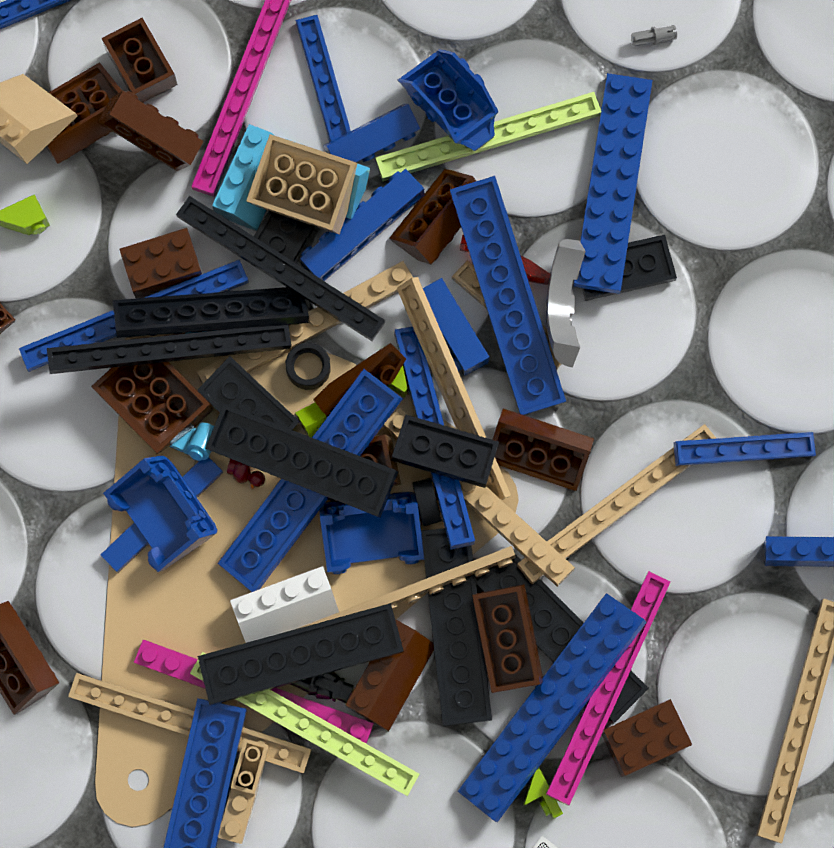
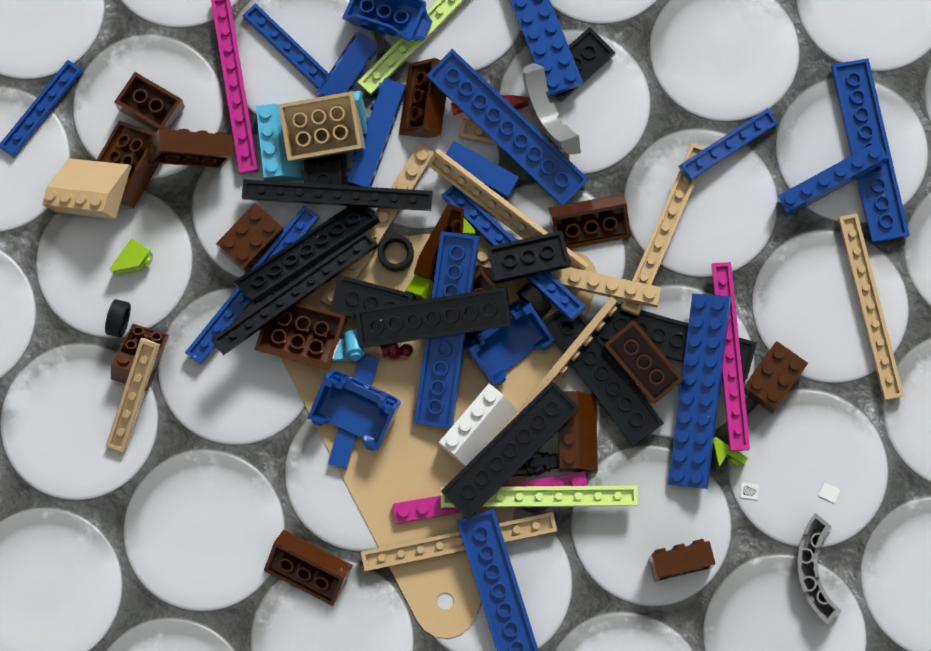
camera: 25 degrees left, 0 degrees up
tan slope [218,739,269,844] -> none

